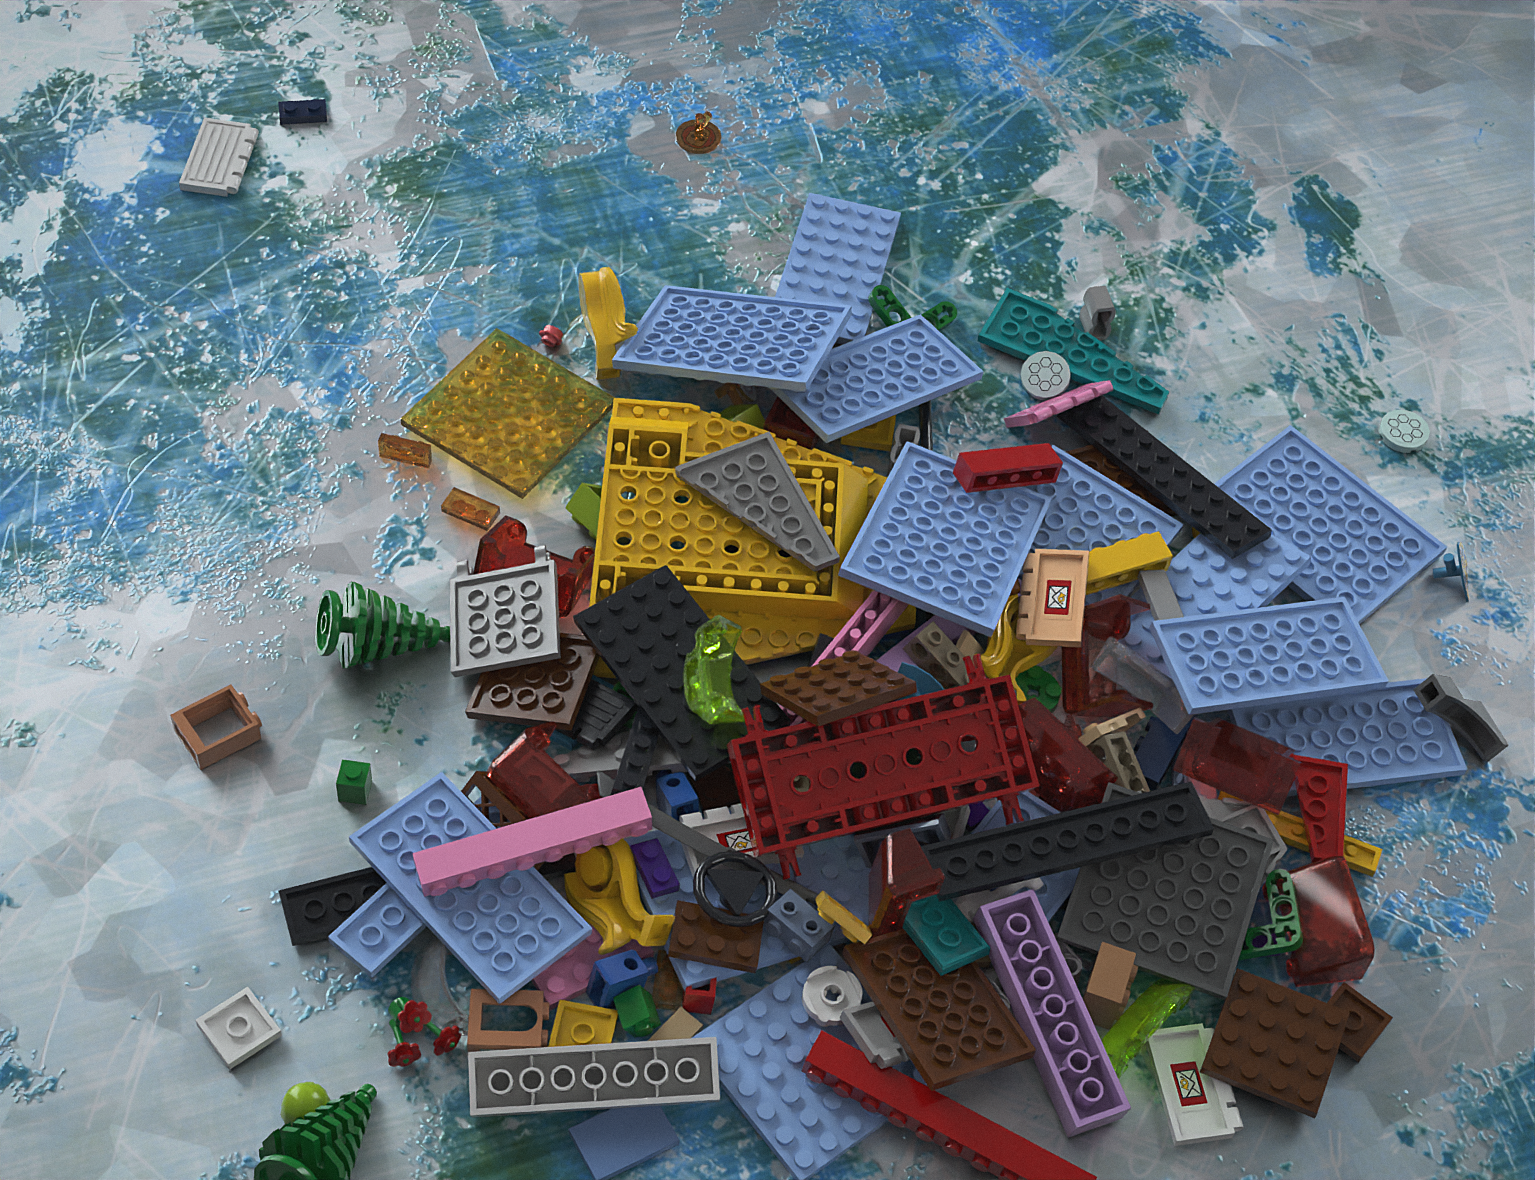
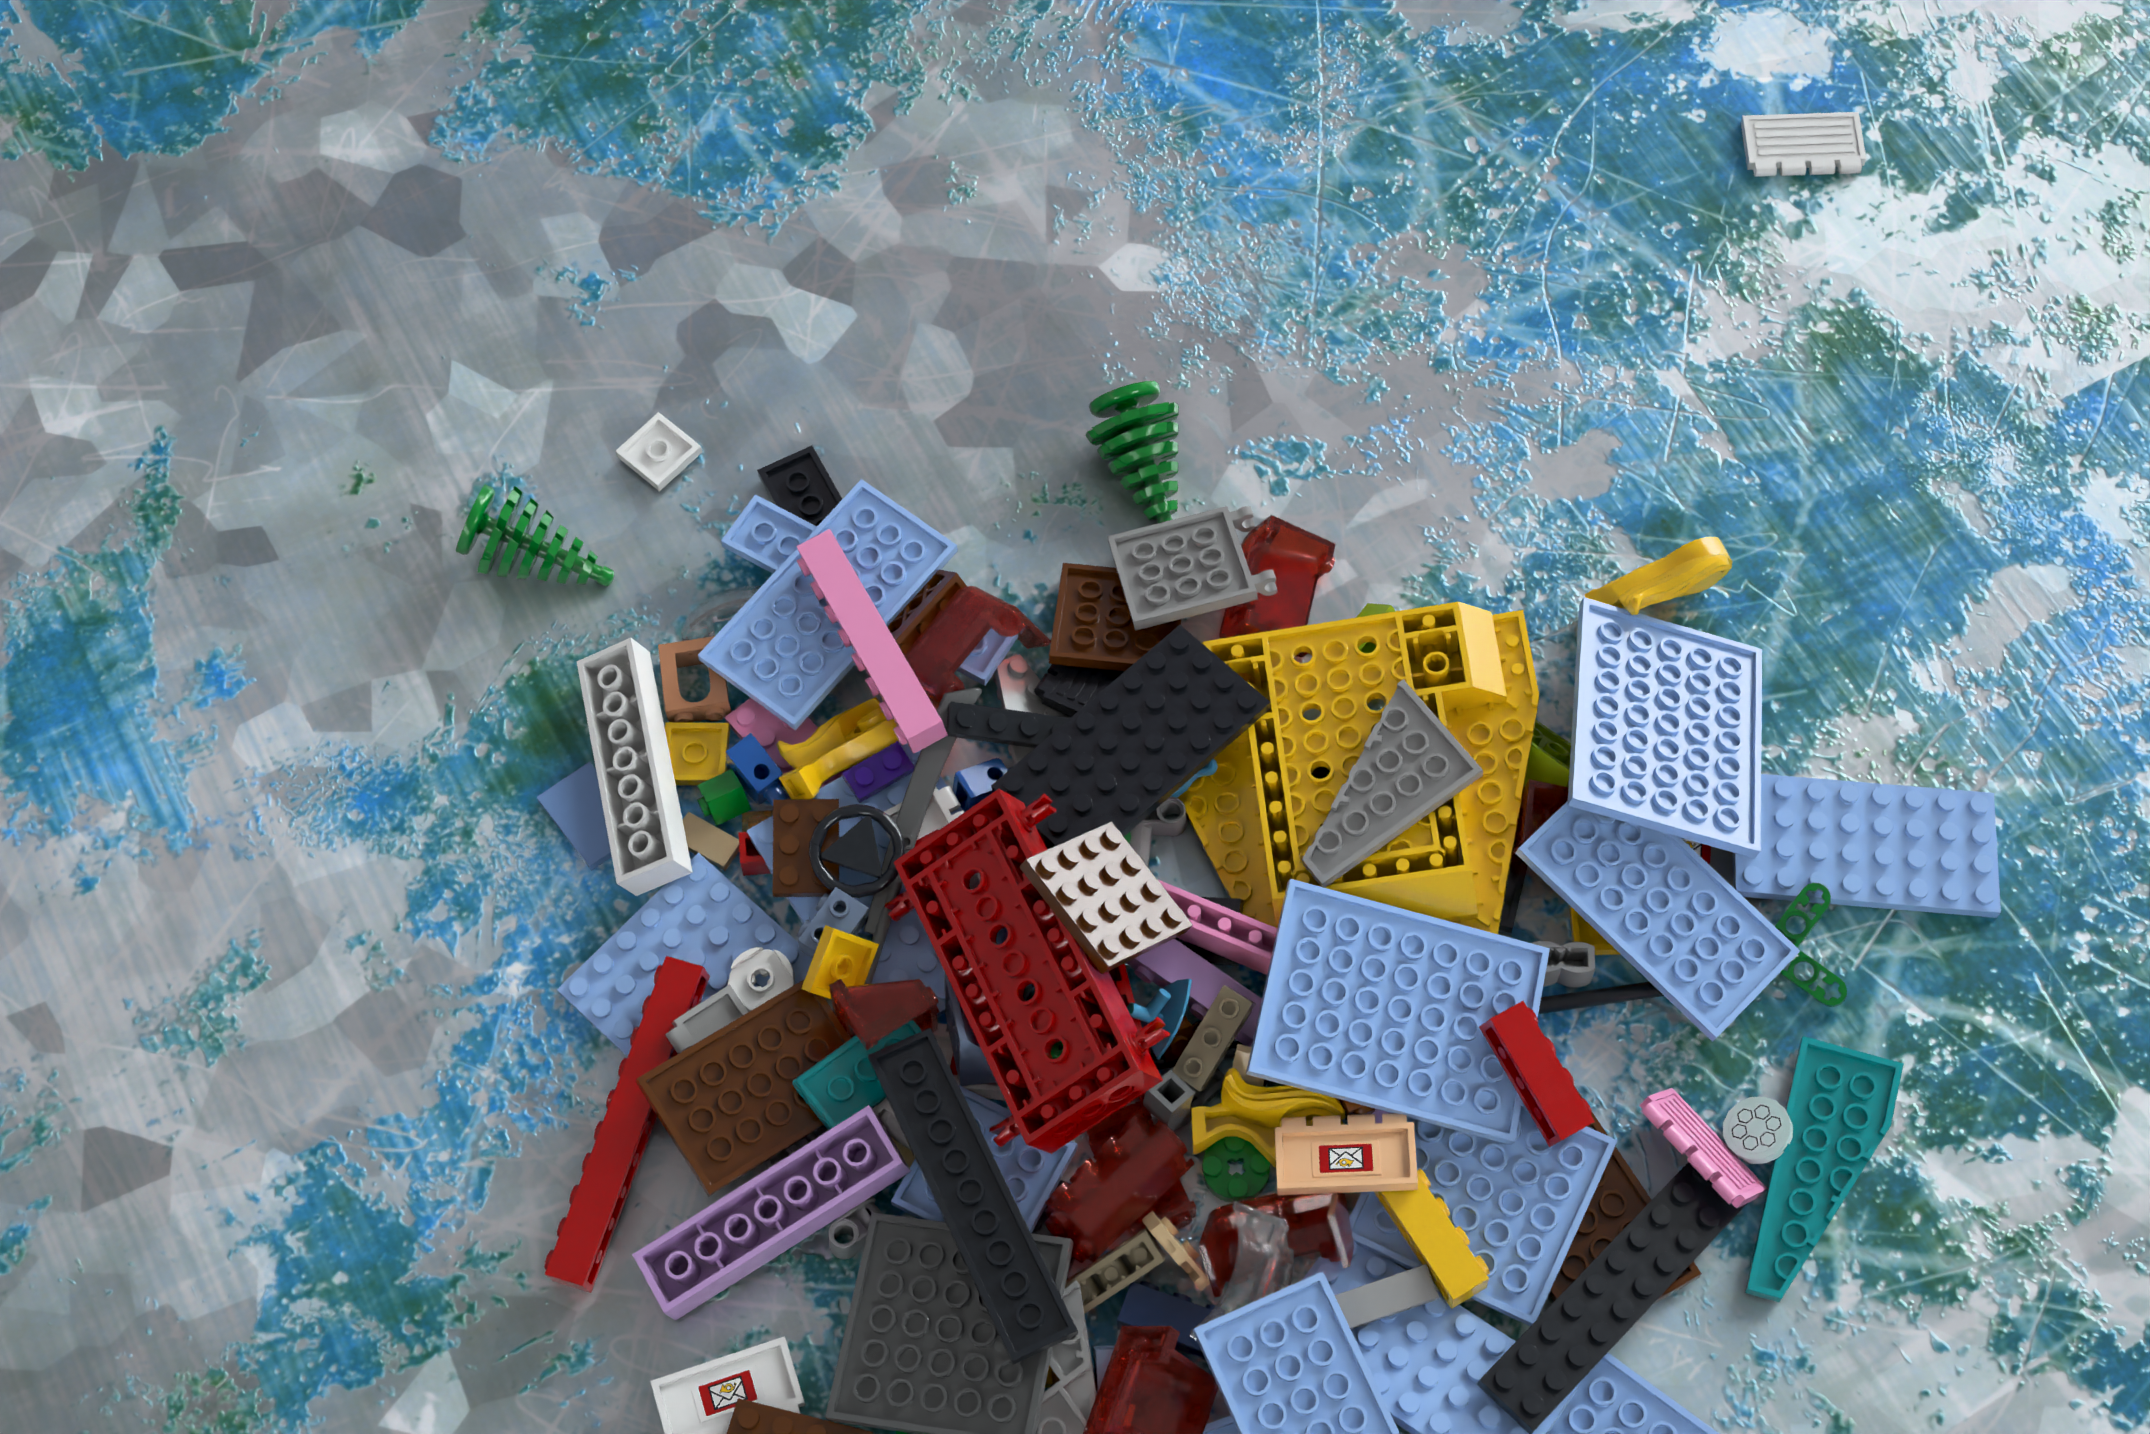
camera: 90 degrees right, 10 degrees up
nougat window [170,684,262,770] -> none
dark blue plate [278,99,327,125] -> none
lime hair [280,1082,330,1127] -> none
green brick [336,759,372,805] -> none
clear orange plate [378,433,432,469] -> none
red plant [388,997,461,1067] -> none
clear yellow plate [400,328,615,499] -> none
clear orange plate [441,487,500,531] -> none
coral plate [539,325,563,347] -> none
clear orange shield [676,111,722,154] -> none
clear neon green windscreen [683,614,745,724] -> none
light grey brick [1079,286,1116,341] -> none
medium nougat brick [1083,942,1138,1030] -> none
clear neon green windscreen [1101,978,1196,1079] -> none

